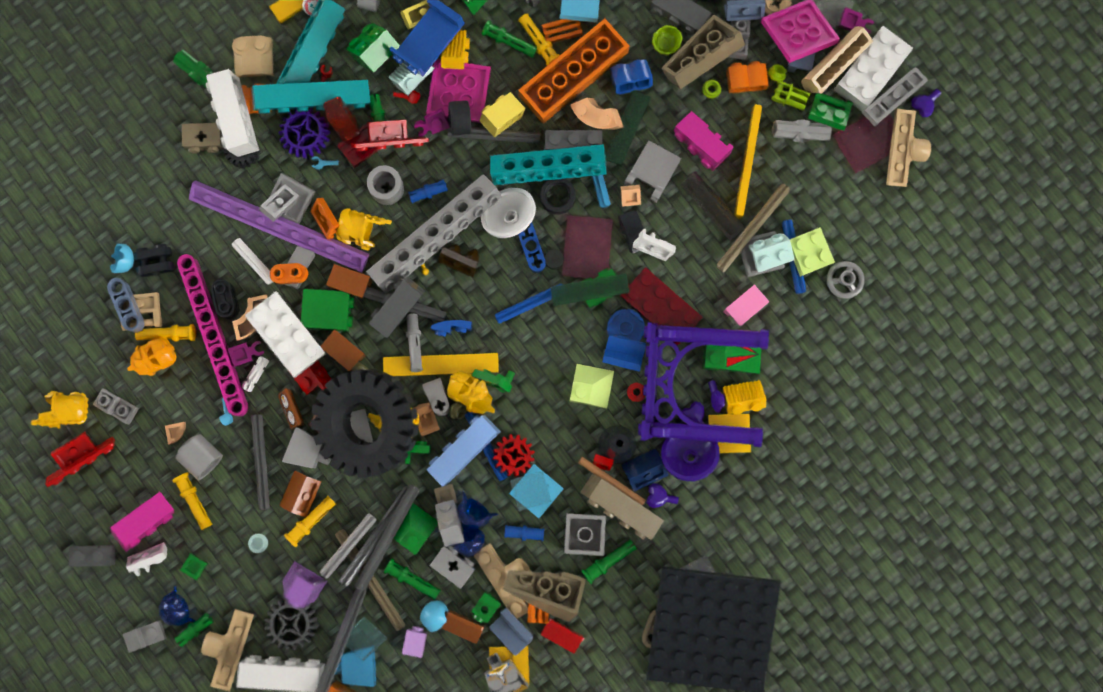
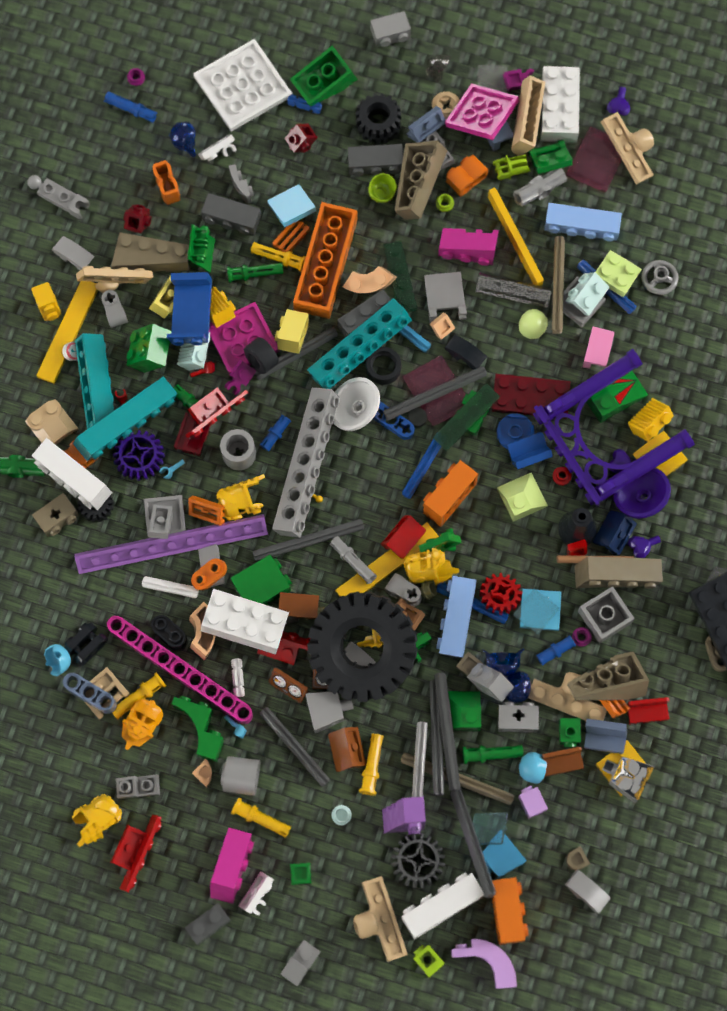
camera: 30 degrees left, 10 degrees down
clear blue hair [158,585,195,626] -> none
green pin [175,613,214,647] -> none
magenta plate [228,341,264,368] -> none
clear red brick [323,96,360,141] -> none
dark orange panel [326,264,372,298] -> none
dark grey brick [369,276,425,338] -> none
blue slope [431,320,472,337] -> none
dark brown tile [439,244,479,278] -> none
green pin [581,539,637,585] -> none
blue brick [610,59,653,94] -> none
white plate [633,229,676,261] -> none
dark purple rock [708,380,726,413] -> none
lime plate [768,64,786,82] -> none
light grey hinge [862,67,928,127] -> none
none -> green arch [172,696,224,763]
none -> red panel [381,515,426,559]
none -> dark grey axle [383,366,487,420]
none -> orange brick [423,460,478,527]
none -> yellowish green hair [518,309,548,339]
none -> light blue brick [544,203,622,241]
none -> magenta plate [572,627,592,647]

